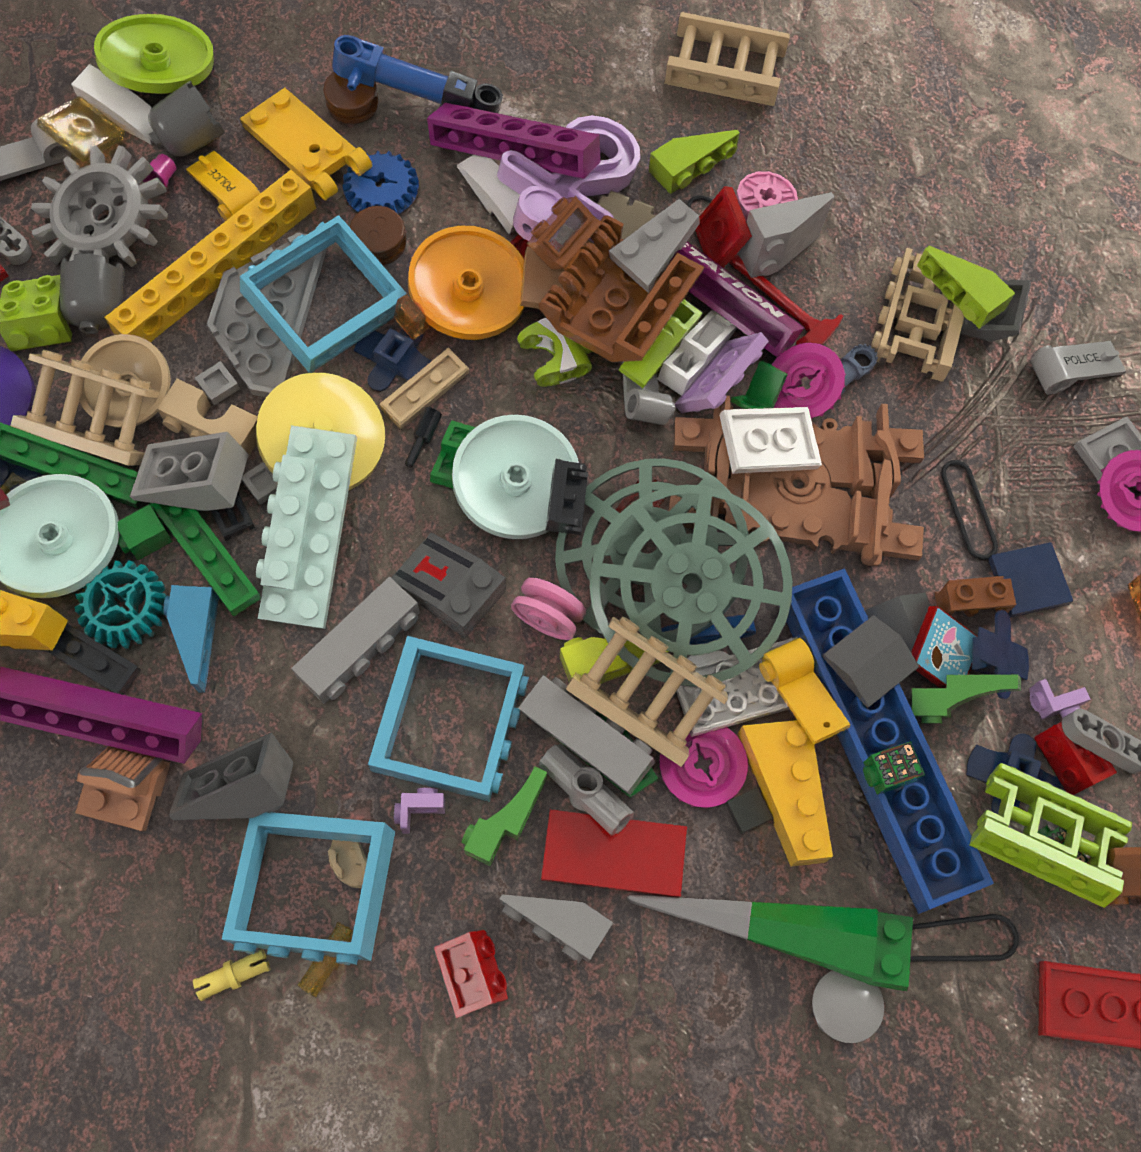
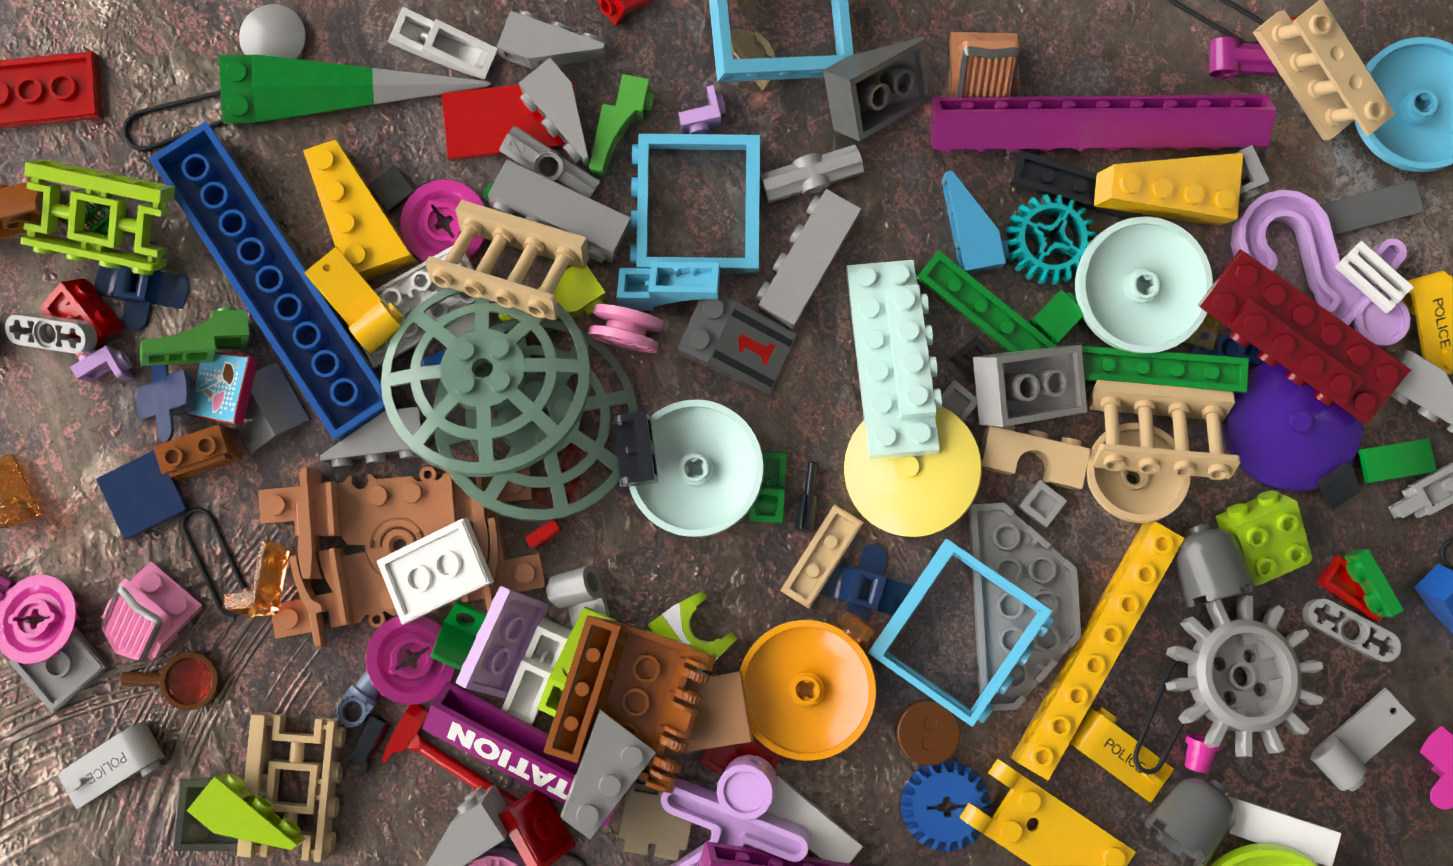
camera: 170 degrees right, 15 degrees up
clear yellow tile [37,96,125,162] -> none
dark orange window [527,196,602,270] -> none
dark grey slope [822,615,919,709] -> none
brick [863,741,925,795] -> none
none -> bright pink piece [101,561,203,662]
none -> piece [121,651,222,711]
none -> clear orange bracket [222,539,289,617]
none -> light grey slope [320,407,429,468]
none -> black bar [341,714,391,777]
none -> white slope [388,7,497,80]
none -> light grey slope [519,58,590,168]
none -> red tile [525,519,563,549]
none -> medium azure slope [616,261,720,311]
none -> light grey piece [760,145,864,203]
none -> black piece [1133,659,1196,775]

